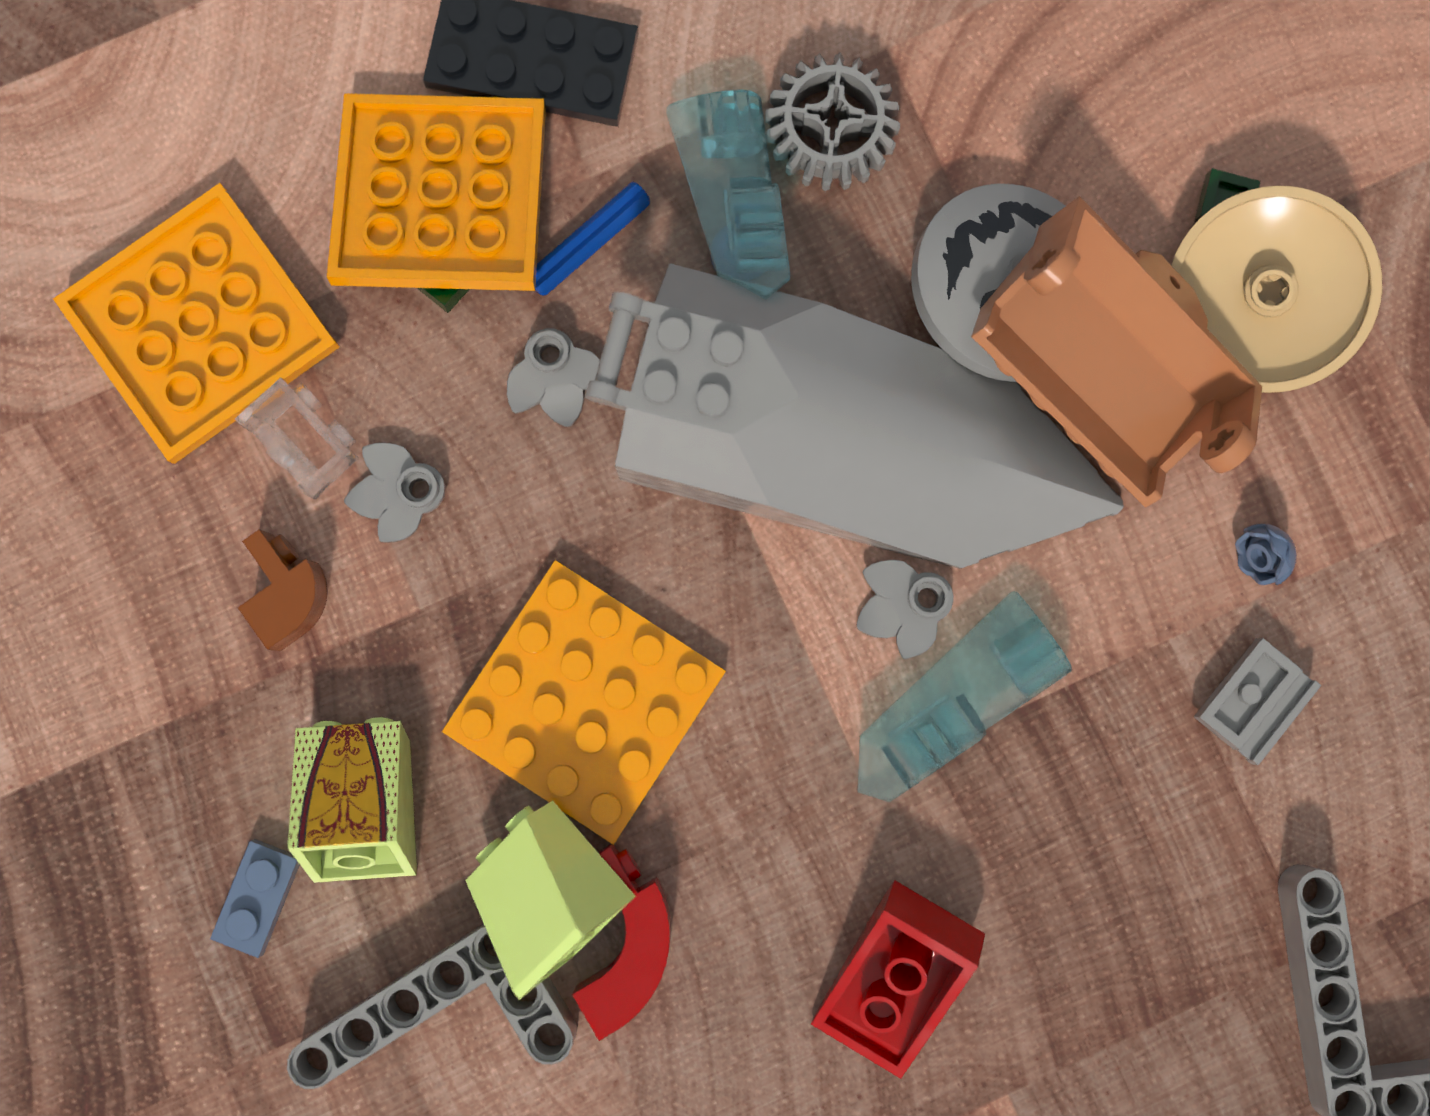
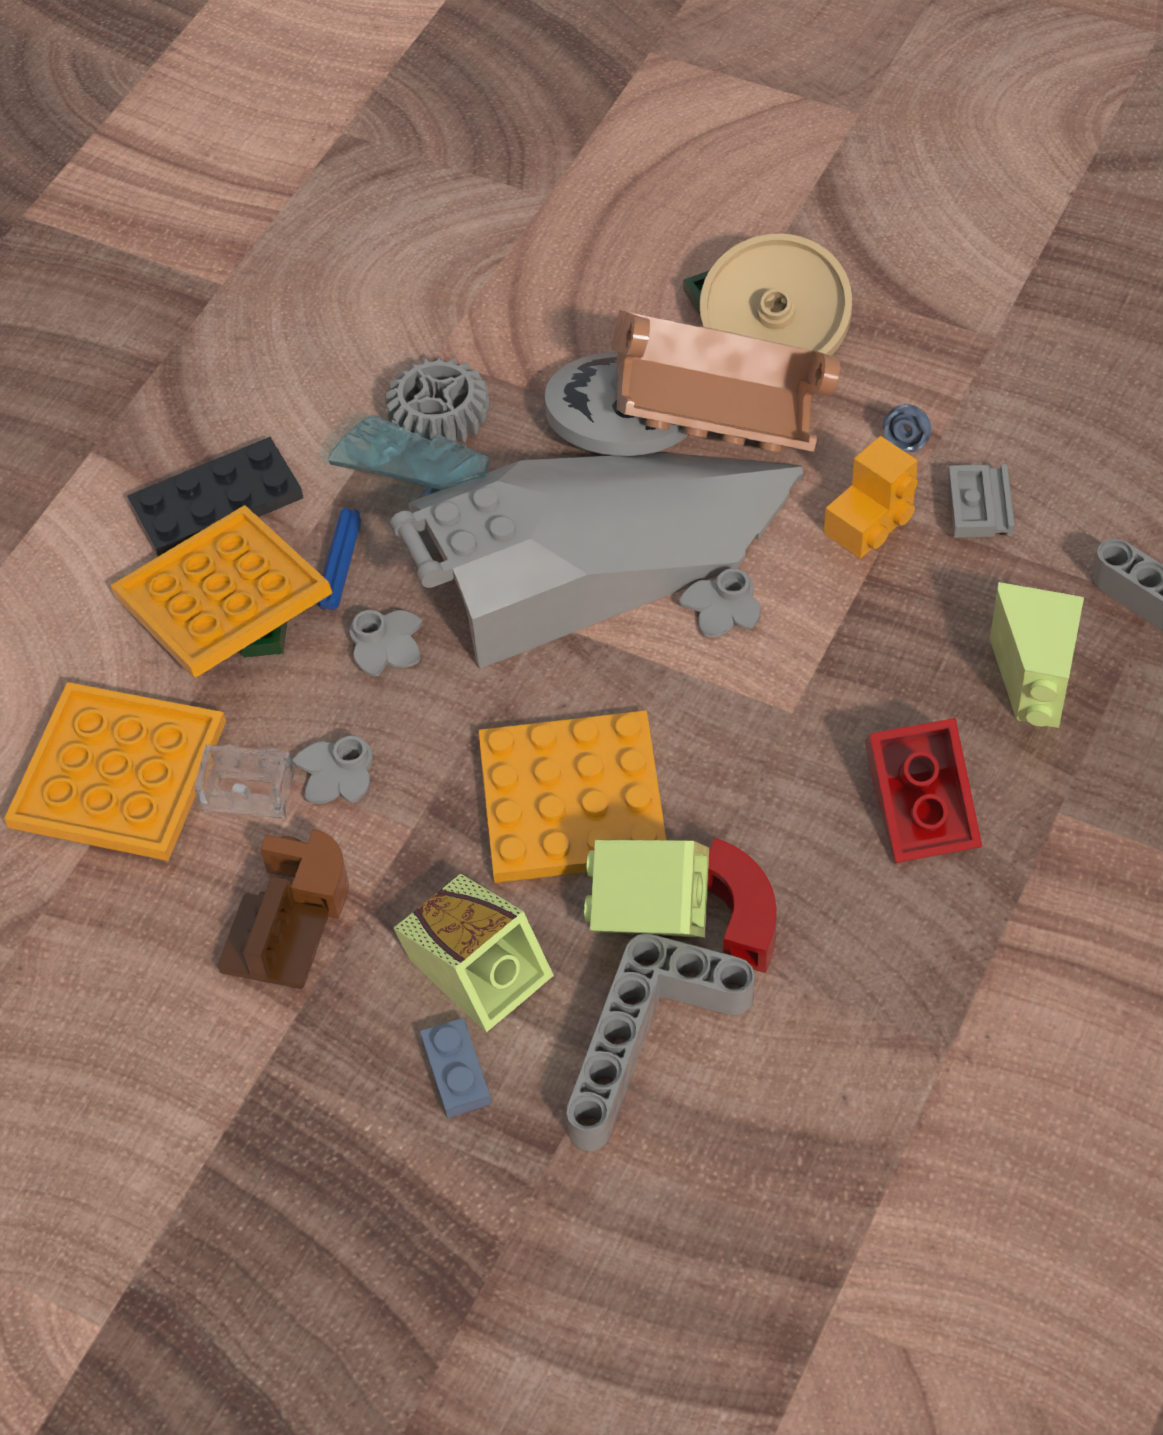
camera: 30 degrees left, 30 degrees down
clear light blue panel [857,591,1072,802] -> none
none -> reddish brown bracket [217,876,329,989]
none -> light orange brick [824,436,918,559]
none -> yellowish green slope [990,582,1084,728]

